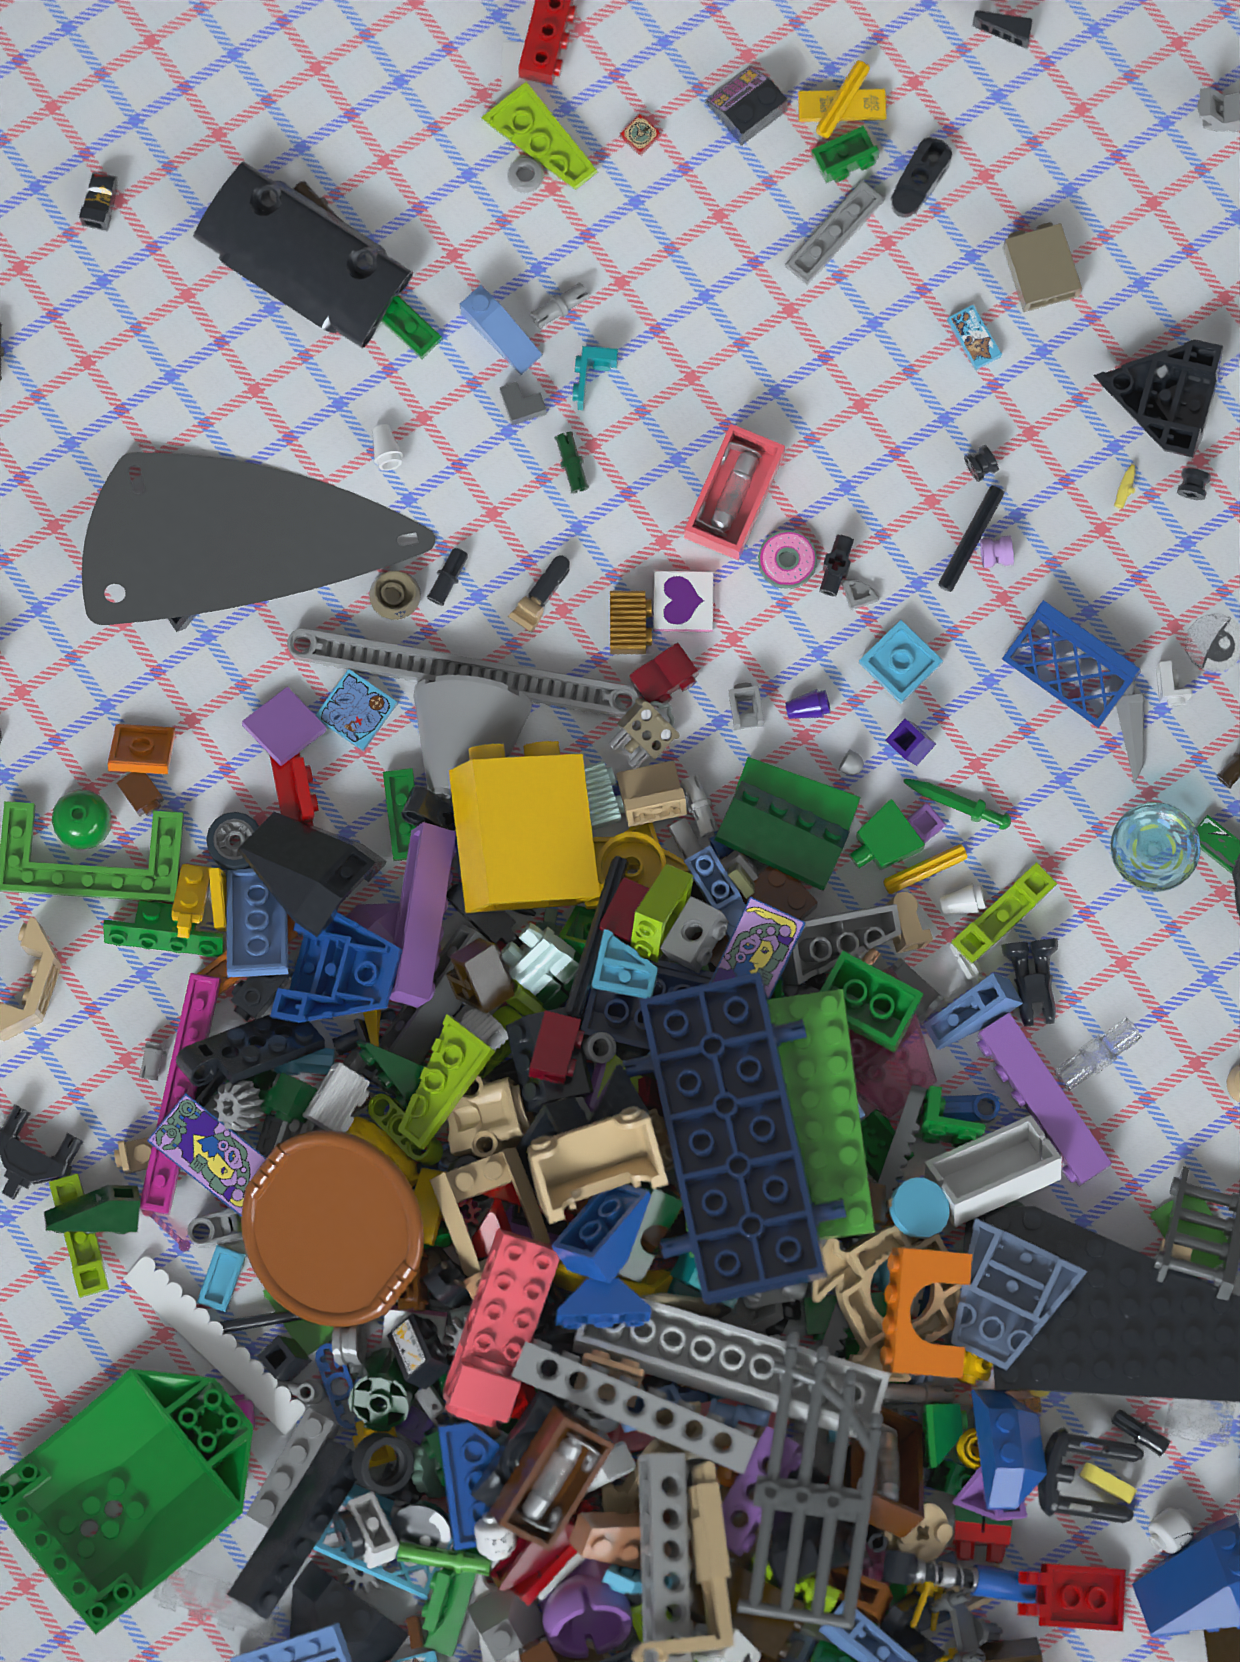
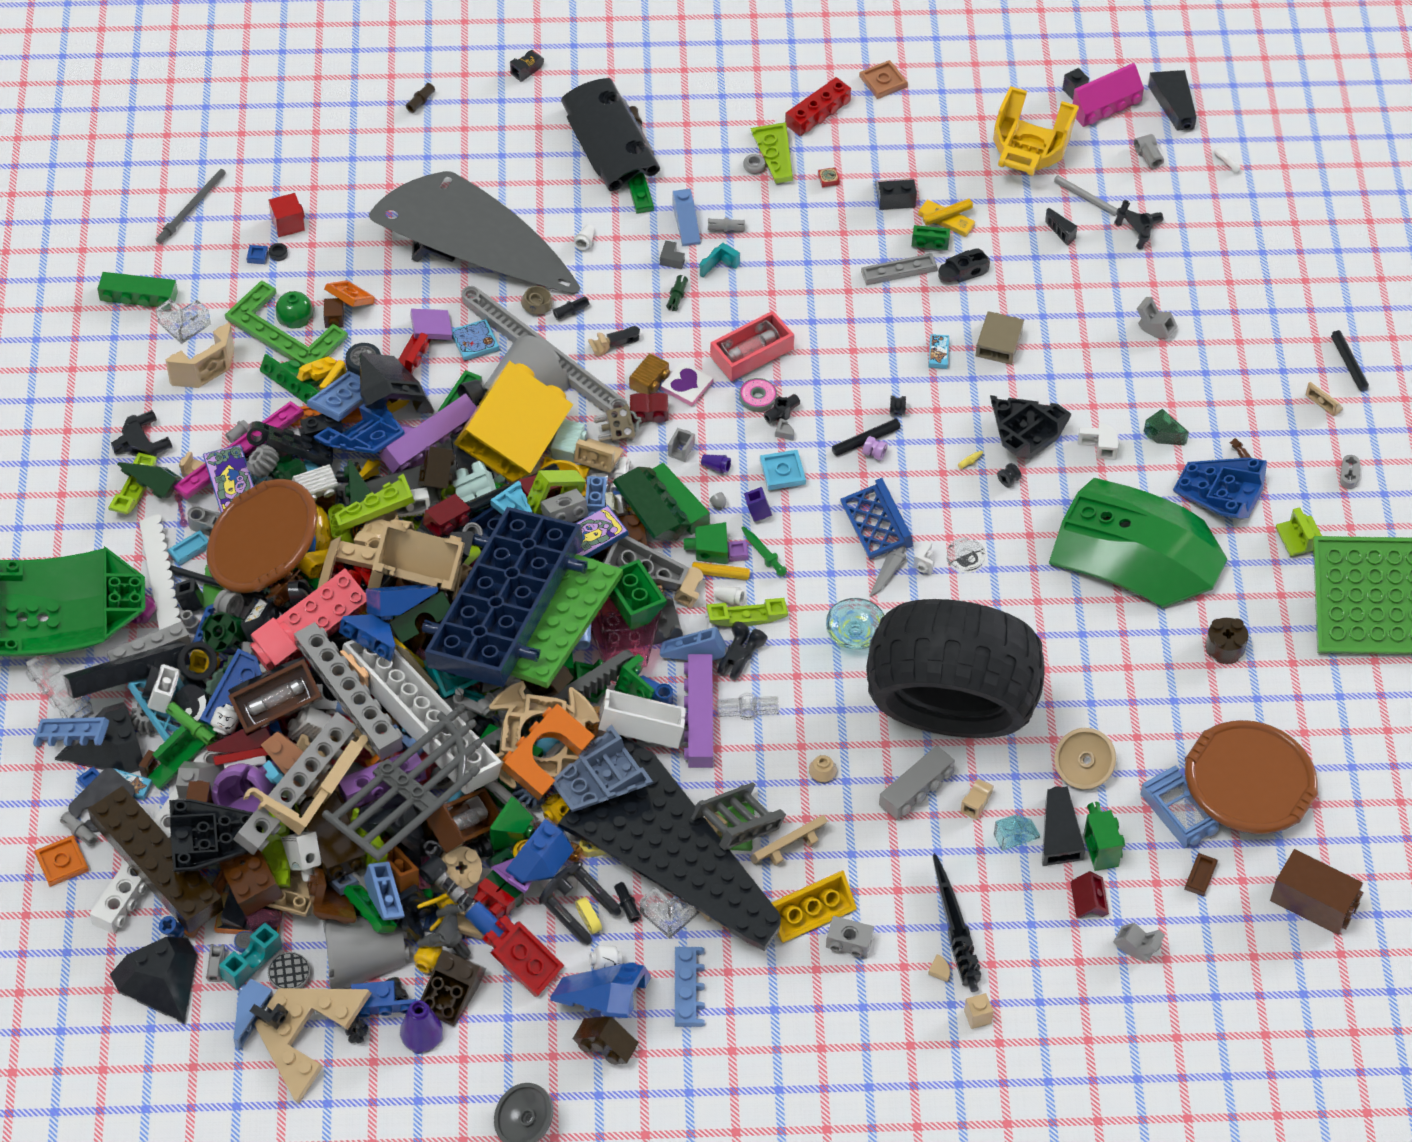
camera: 30 degrees right, 25 degrees down
medium azure tile [890,1177,950,1239] -> none

